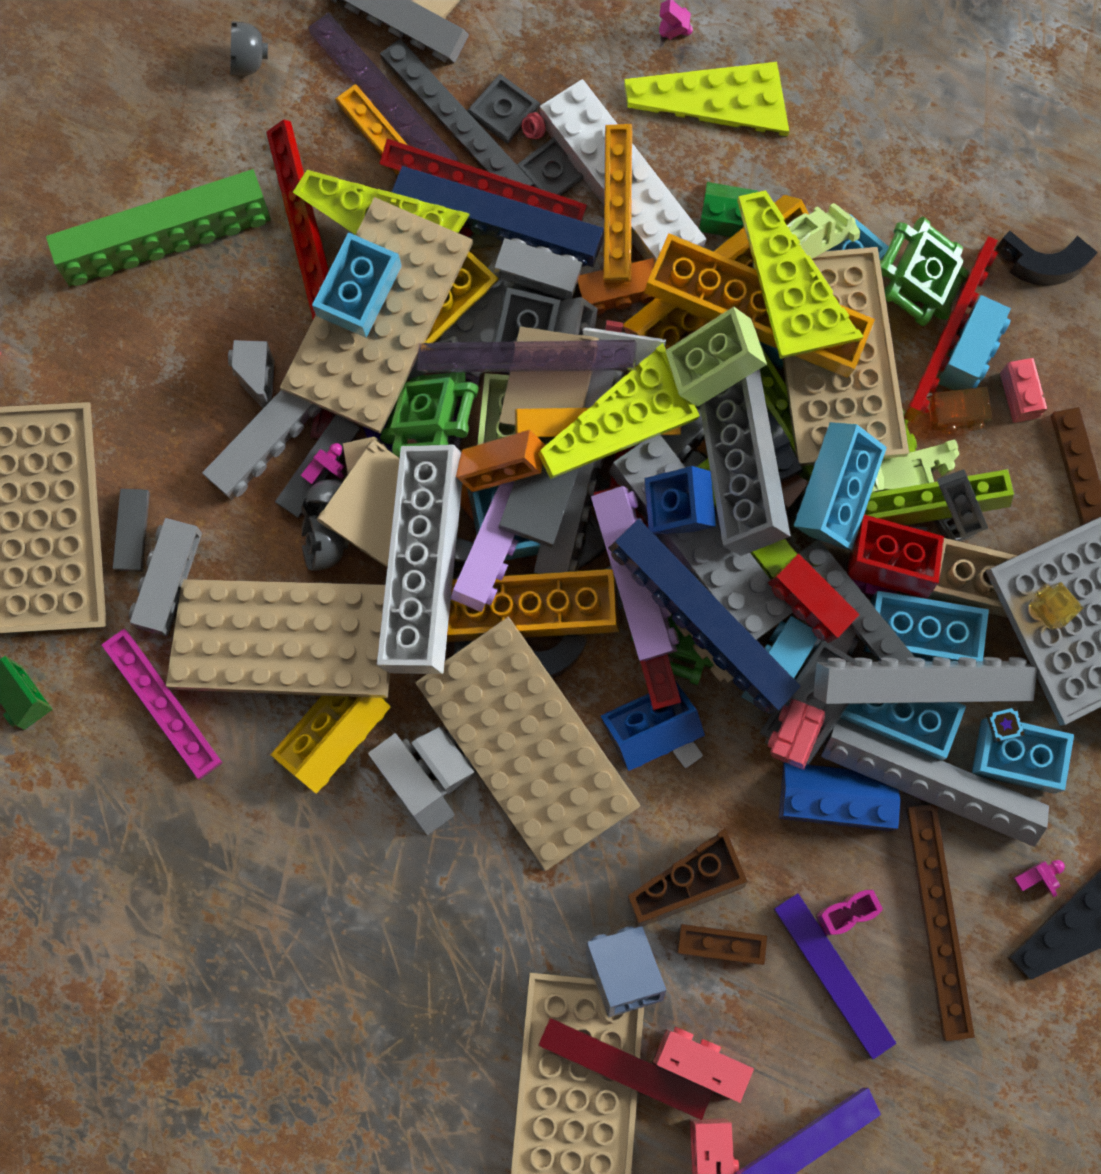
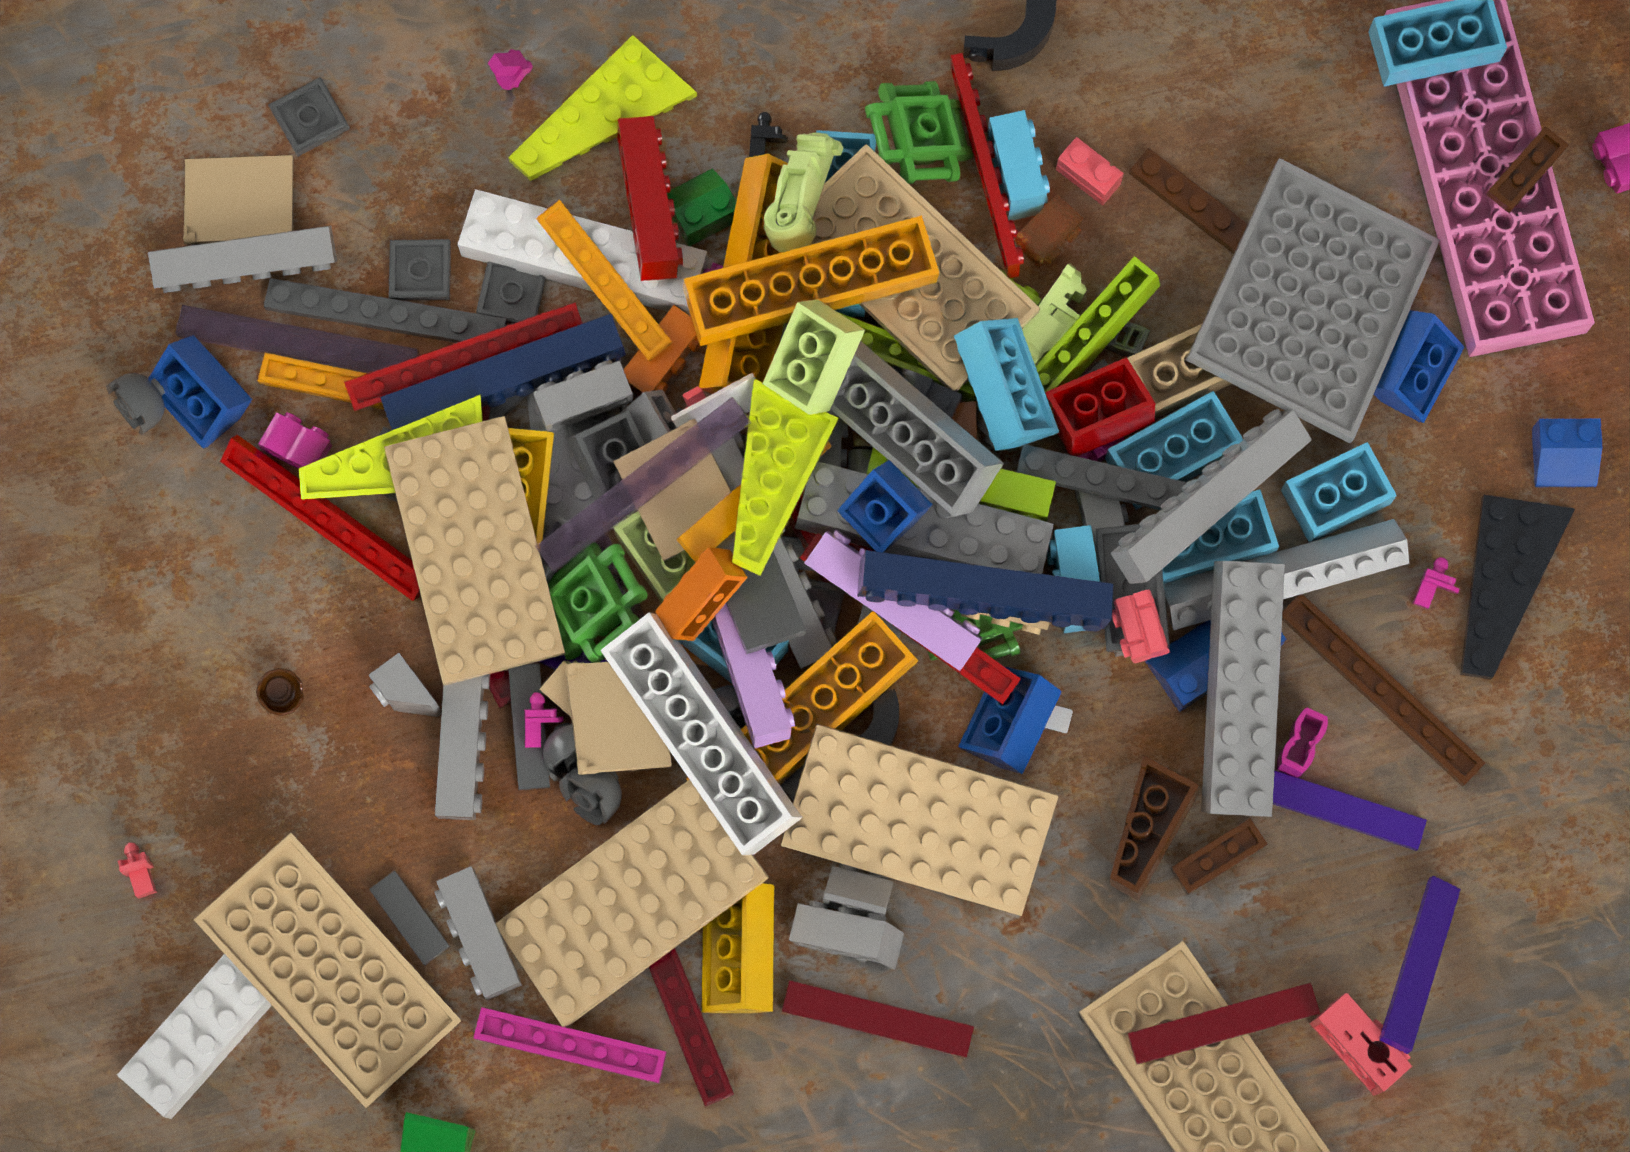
camera: 35 degrees left, 0 degrees up
bright green brick [46,169,271,286] -> none
medium azure brick [312,232,402,338] -> none
coral plate [522,112,546,139] -> none
sand blue brick [585,926,666,1018] -> none
coral piece [653,1027,754,1103] -> none
neon yellow wing [737,190,863,359] -> none
red brick [767,553,860,643] -> none
dark grey tile [937,469,988,538] -> none
tile [986,707,1024,743] -> none
clear yellow brick [1029,582,1083,630] -> none
none -> blue slope [148,335,253,449]
none -> reddish brown hair [256,668,304,716]
none -> dark pink brick [258,412,332,469]
none -> red brick [617,116,683,281]
none -> dark red tile [649,948,734,1107]
none -> black piece [749,112,788,157]
none -> dark red tile [782,980,974,1058]
none -> light grey brick [1201,561,1285,817]

